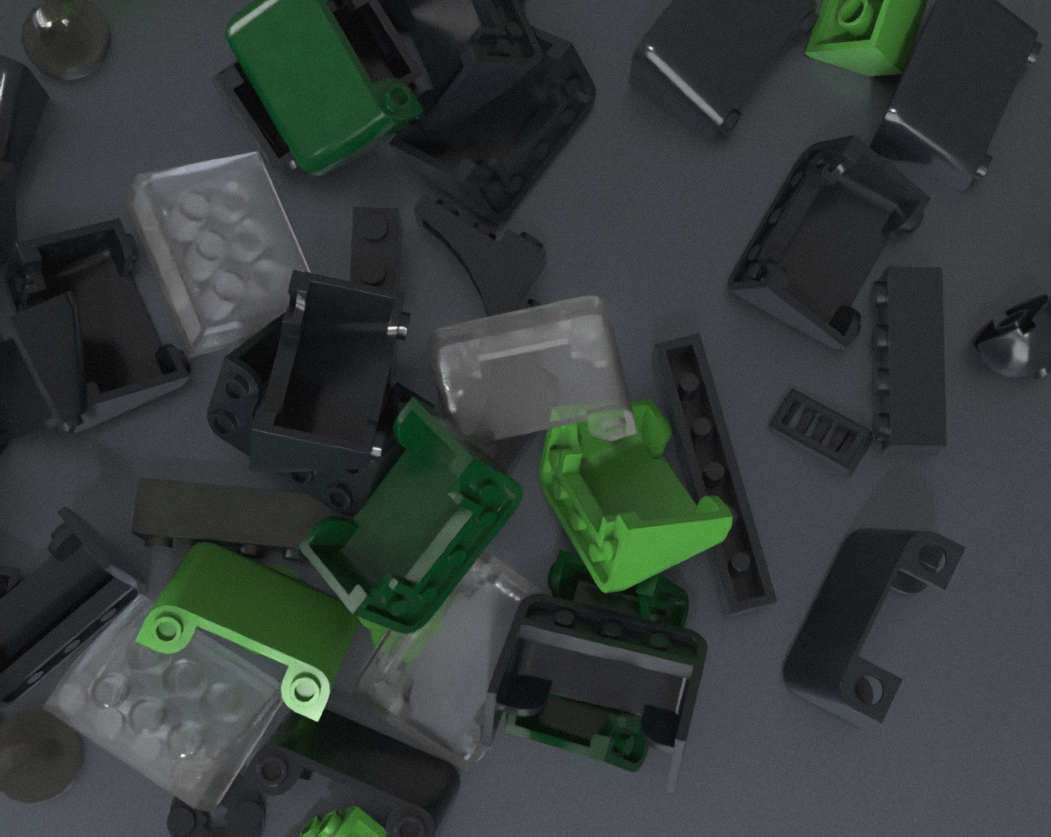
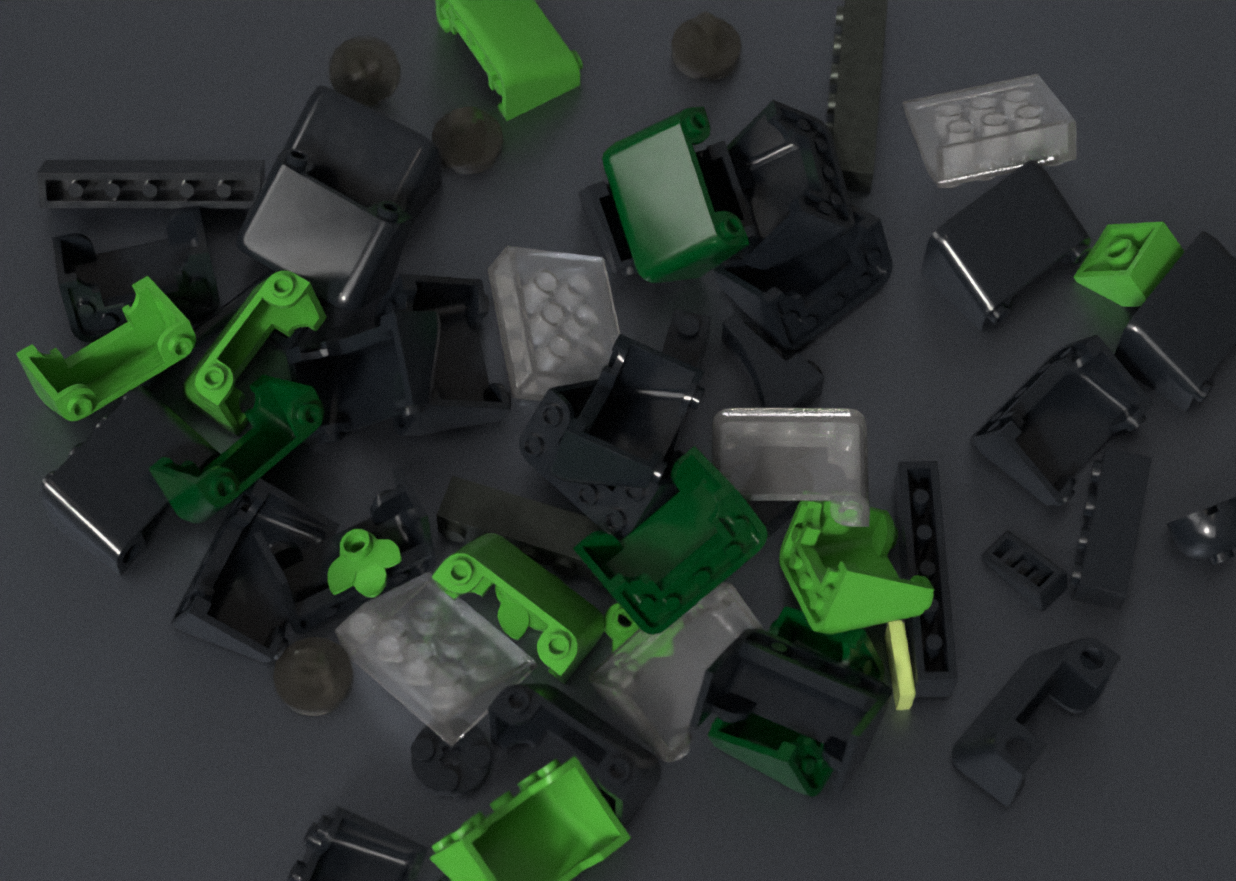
camera: 10 degrees right, 15 degrees down
none -> bright green plate [328,529,402,598]
none -> yellowish green tile [884,620,916,710]

